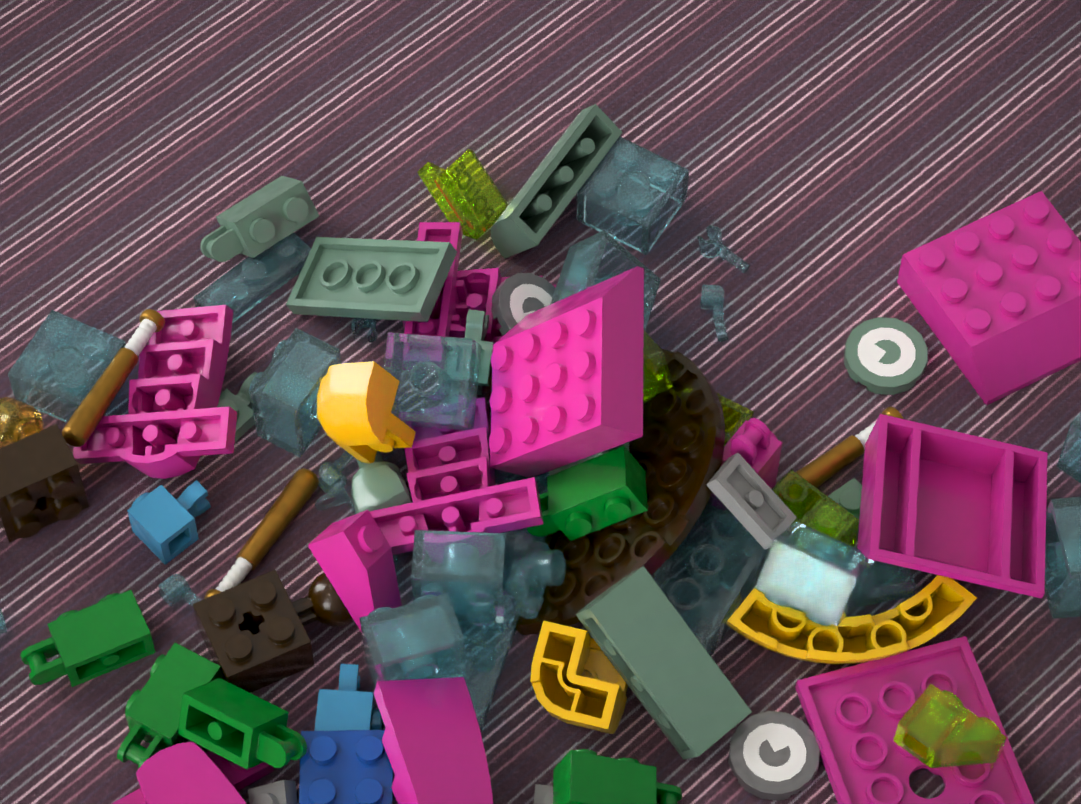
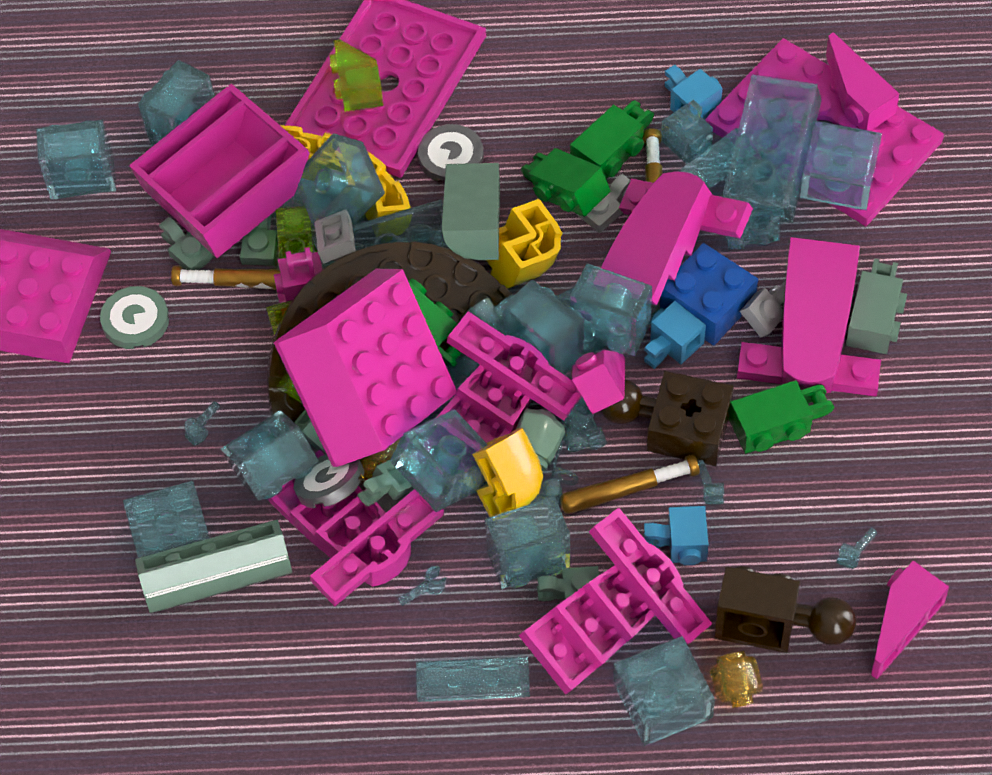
camera: 135 degrees left, 0 degrees up
green brick [20,590,156,687] -> none
pearl gold piece [62,309,165,447] -> none
green brick [178,678,307,769] -> none
sand green brick [200,176,319,262] -> none
sand green plate [286,237,457,322] -> none
clear neon green panel [417,149,508,240] -> none
clear light blue hand [698,225,750,273] -> none

